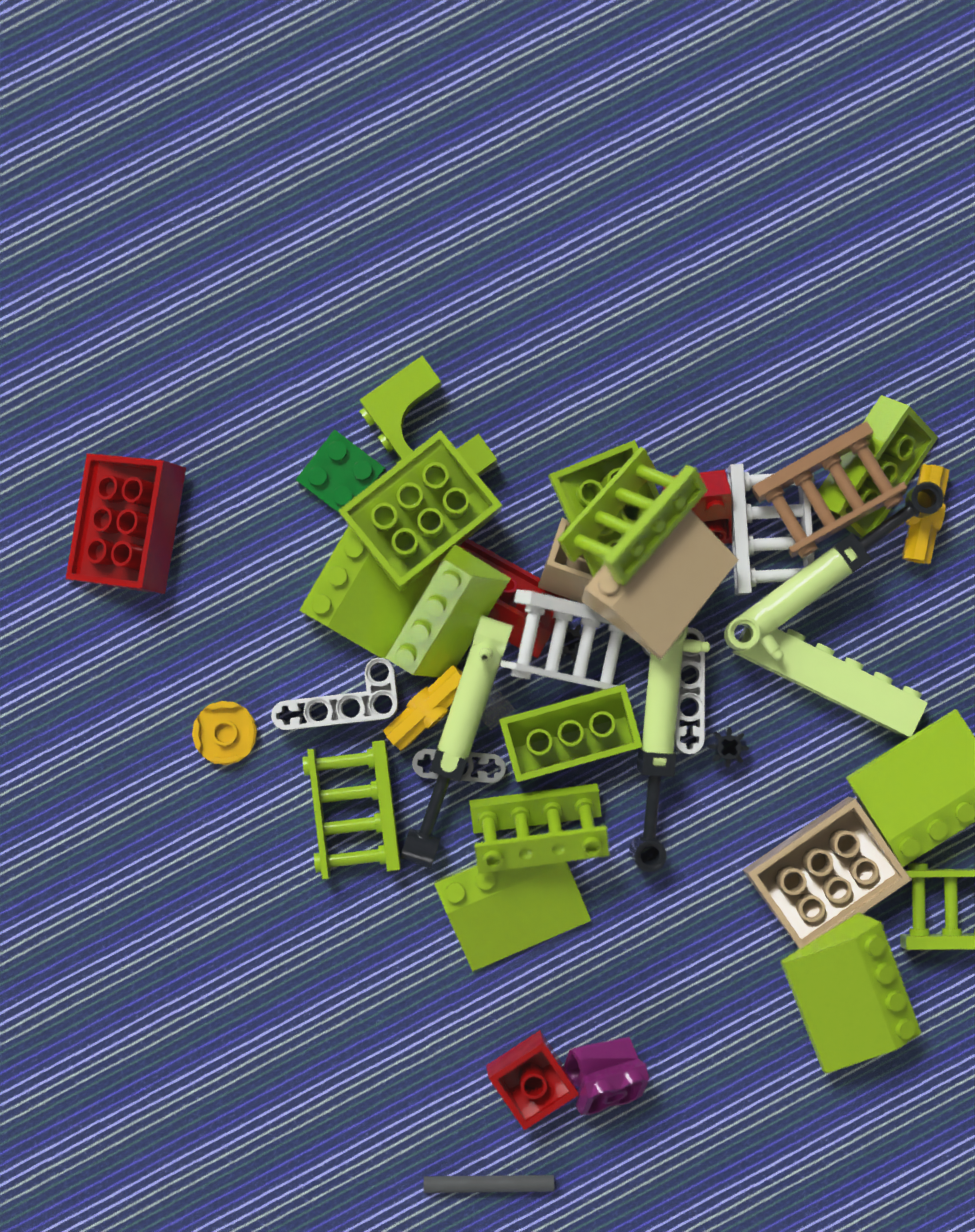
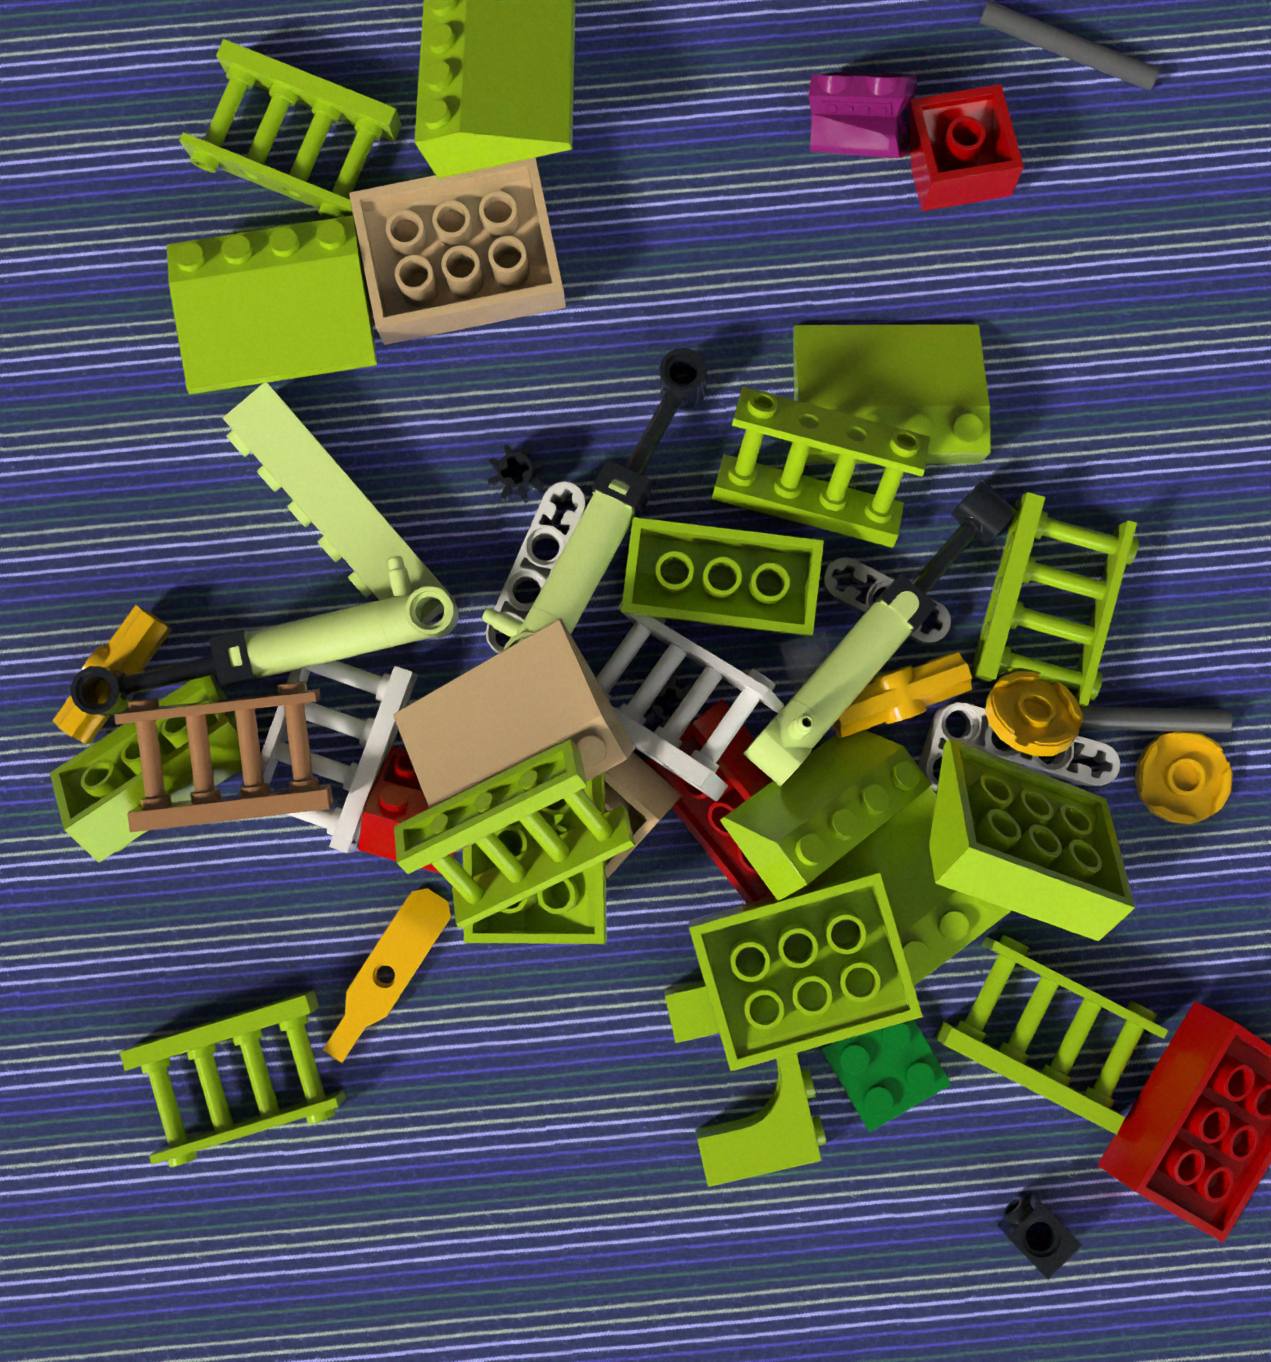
camera: 160 degrees left, 0 degrees up
none -> lime fence [119,989,346,1167]
none -> yellow piece [323,888,451,1063]
none -> lime slope [929,738,1135,941]
none -> lime fence [935,935,1168,1135]
none -> yellow tile [985,671,1083,756]
none -> black brick [997,1192,1083,1280]
none -> dark grey piece [1079,706,1233,733]

